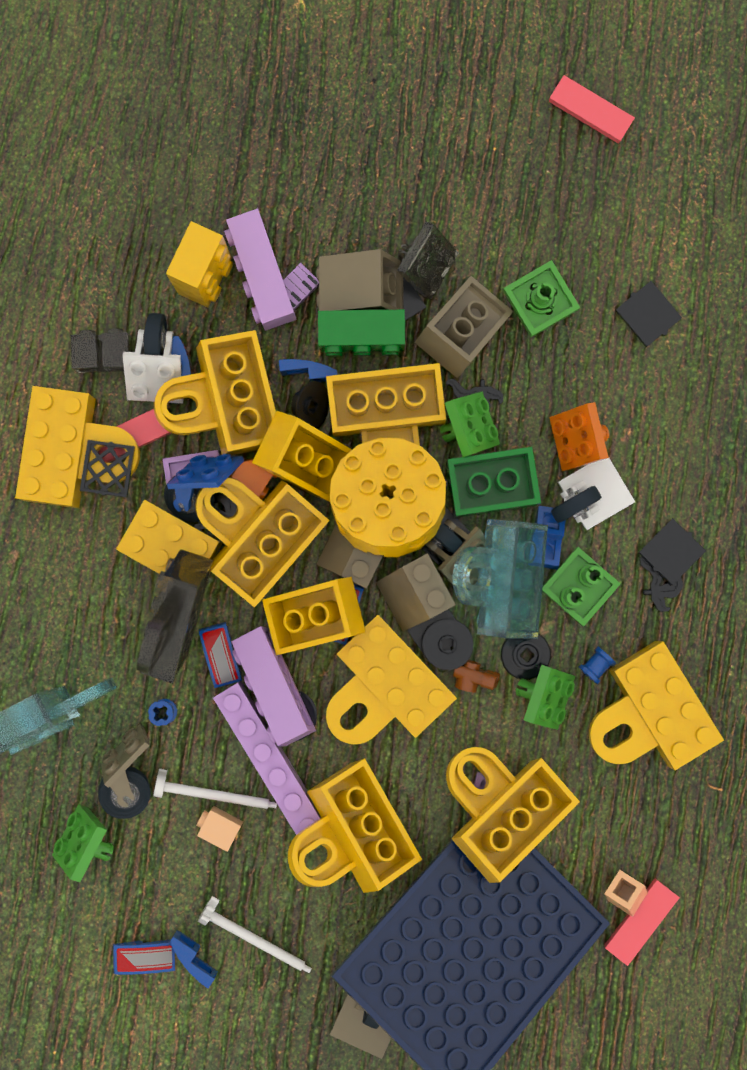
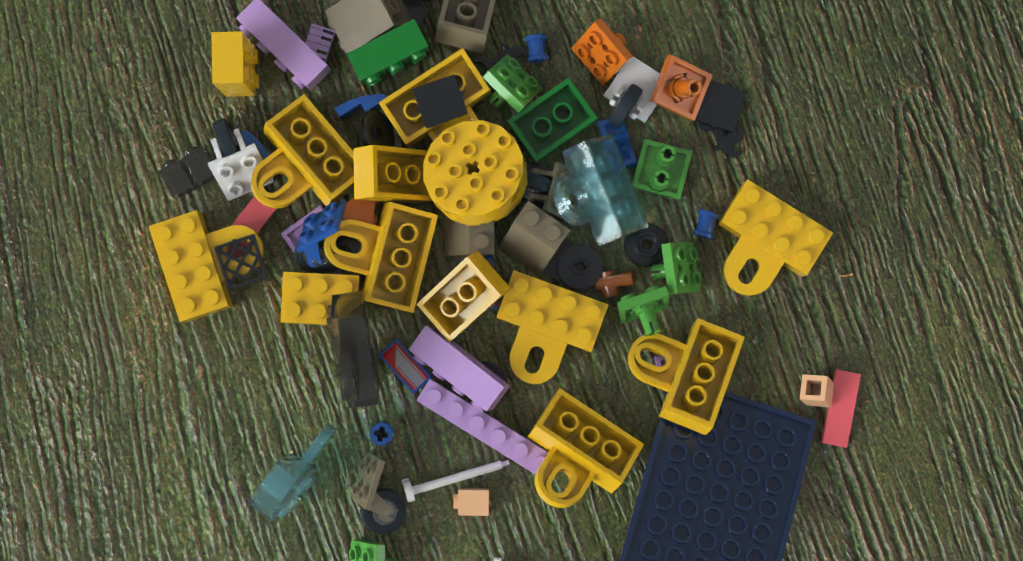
camera: 30 degrees left, 0 degrees up
none -> black piece [412,74,468,129]
none -> blue bush [525,34,549,63]
none -> bright green plate [617,286,669,336]
none -> orange plate [649,55,713,121]

